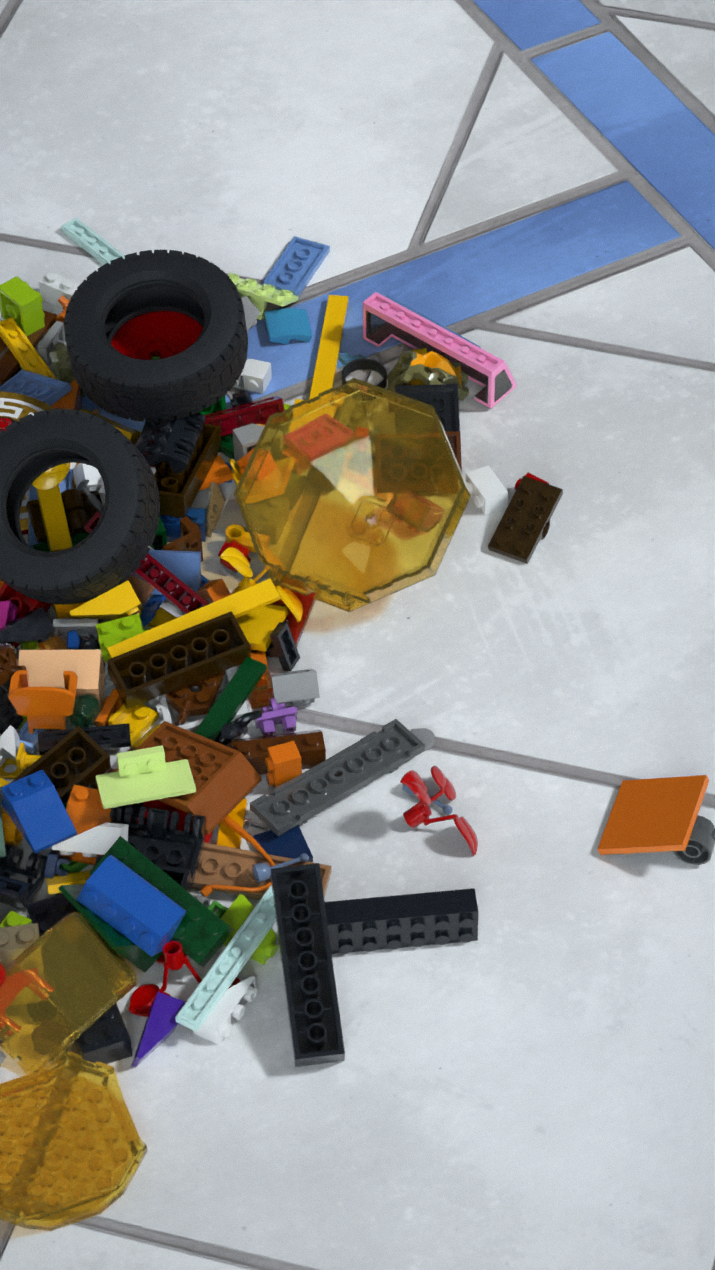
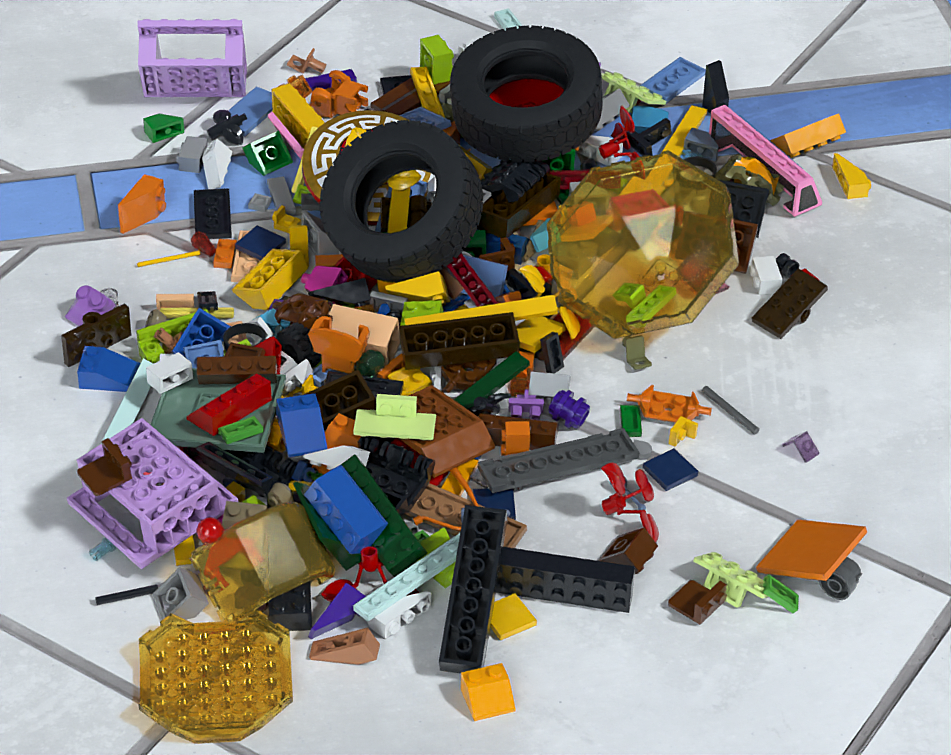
camera: 15 degrees right, 5 degrees down
none -> dark tan cone [268,483,294,510]
none -> nougat slope [309,628,380,665]
none -> light orange slope [461,663,516,721]
none -> yellow tile [490,593,537,641]
none -> black bracket [507,268,552,300]
none -> medium azure slope [530,218,560,252]
none -> dark purple piece [548,390,590,429]
none -> reddish brown slope [598,527,658,574]
none -> red plant [599,105,645,178]
none -> lime slope [612,282,646,310]
none -> green tile [620,405,642,437]
none -> olive bracket [622,335,652,370]
none -> black bracket [626,118,672,160]
none -> lime plate [626,285,677,326]
none -> orange plate [627,385,712,423]
none -> dark blue tile [642,448,698,491]
none -> yellow bracket [668,416,698,447]
none -> reddish brown bracket [668,580,727,625]
none -> sand blue slope [683,128,718,162]
none -> yellowish green bracket [693,552,768,608]
none -> black slope [702,60,729,114]
none -> dark grey bar [702,386,759,434]
none -> bright green tile [763,574,799,613]
none -> light orange slope [770,113,846,158]
none -> black wheel [776,253,800,278]
none -> clear purple bracket [782,431,819,463]
none -> yellow slope [832,153,871,199]

